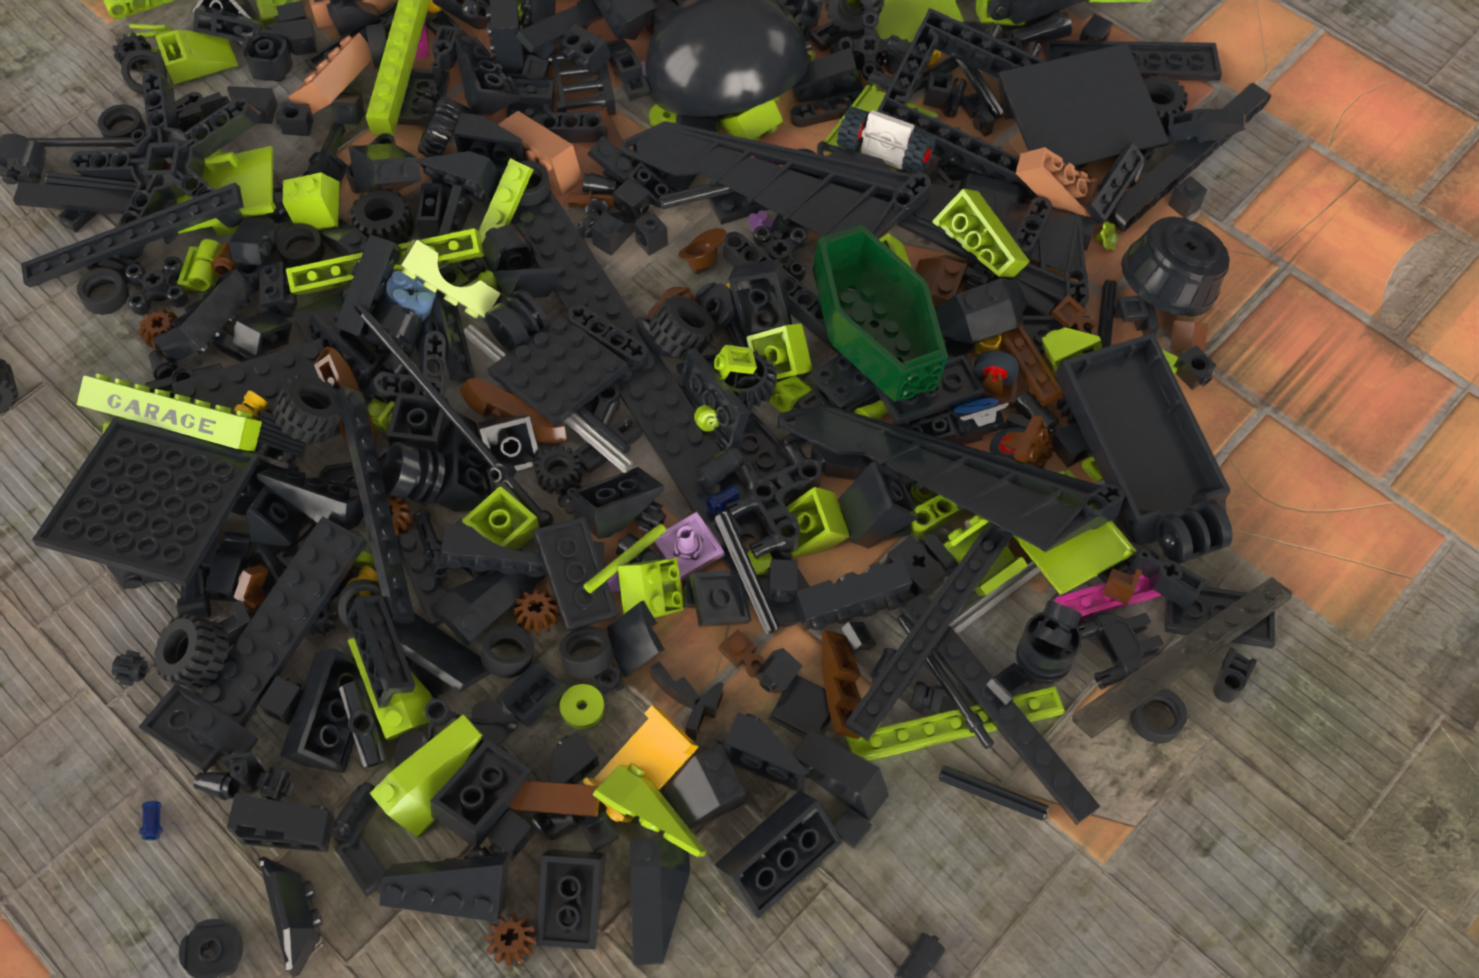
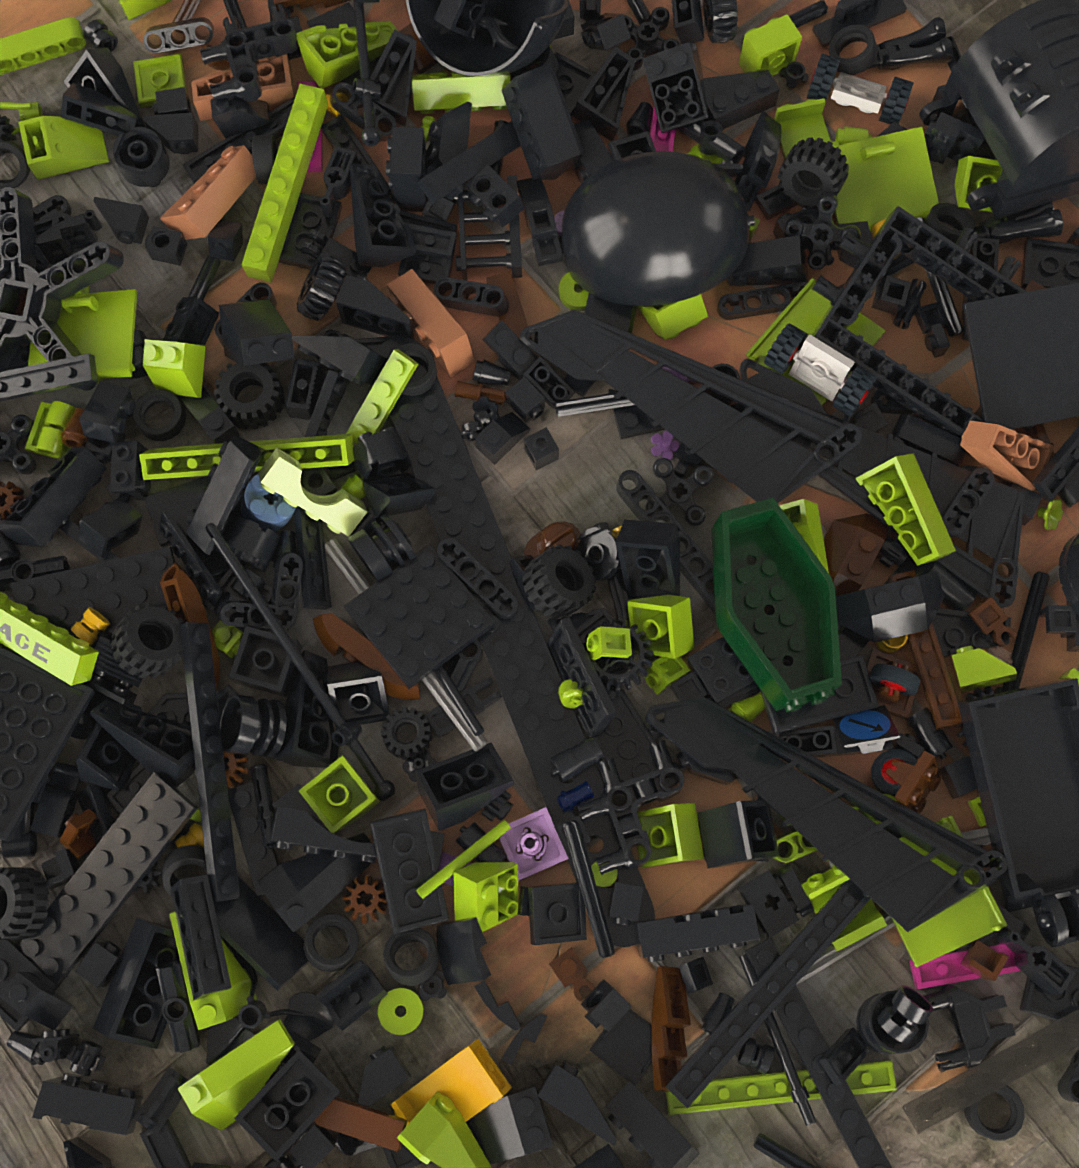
camera: 10 degrees right, 15 degrees up
reddish brown piece [678,228,727,274] -> none

